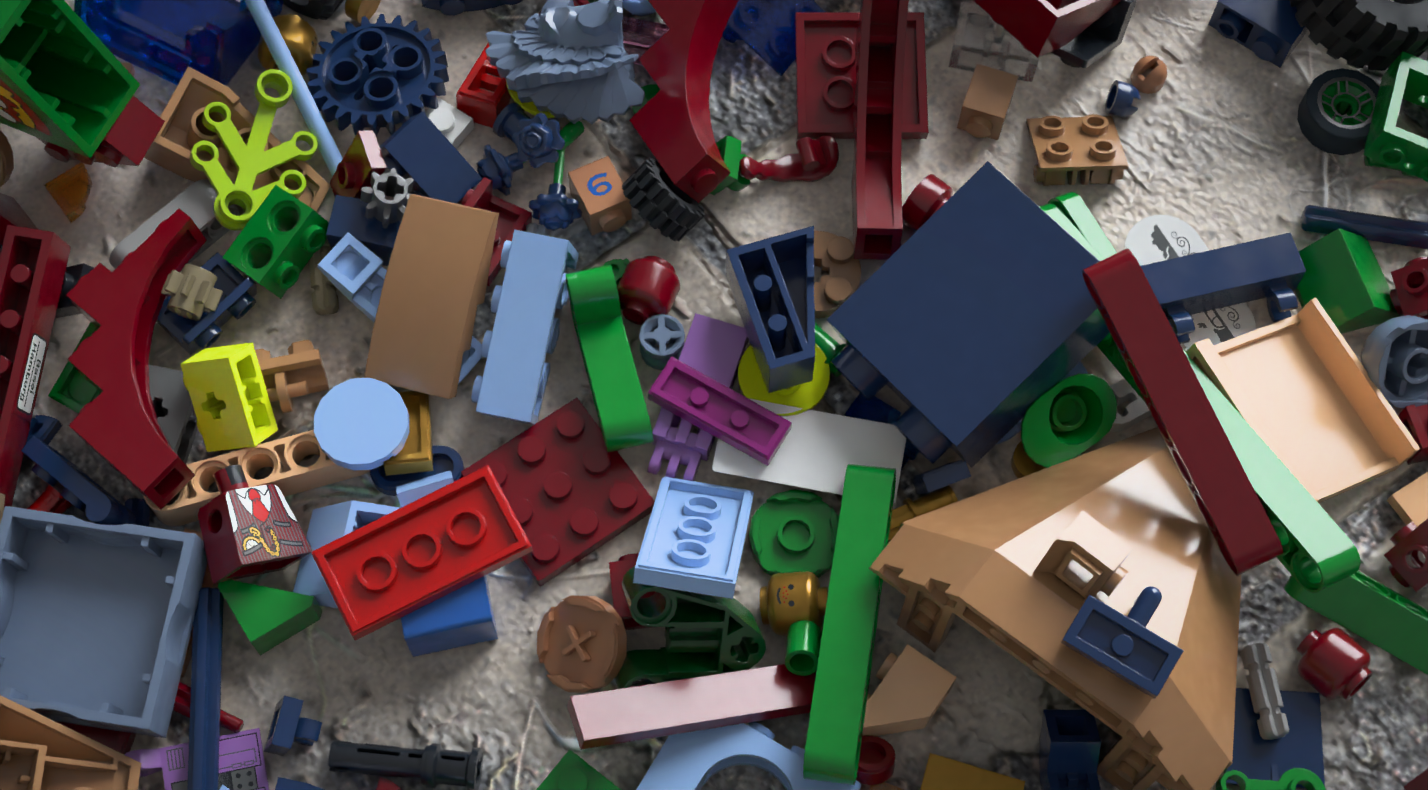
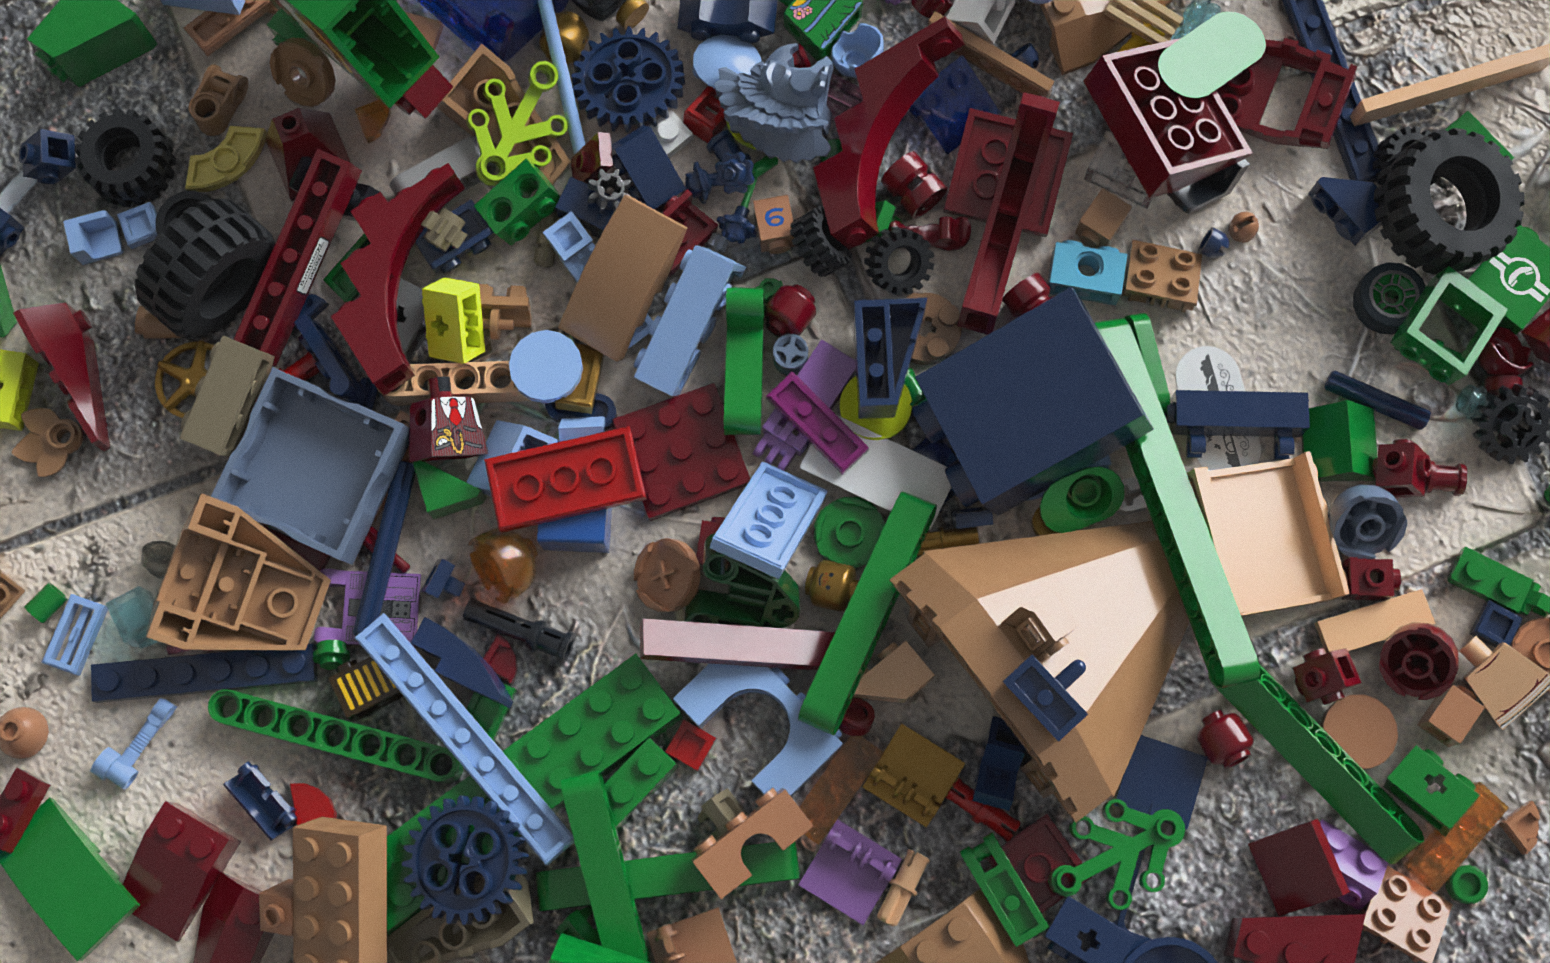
camera: 20 degrees right, 10 degrees up
green hinge [785,620,822,676] -> none
dark red beam [1082,248,1283,576] -> none
light grey axle [1240,643,1289,740] -> none
none -> clear orange cylinder [468,528,538,604]
none -> light blue dish [692,35,761,88]
none -> black tyre [864,227,935,295]
none -> dark red wheel [881,151,948,219]
none -> medium azure brick [1047,240,1128,306]

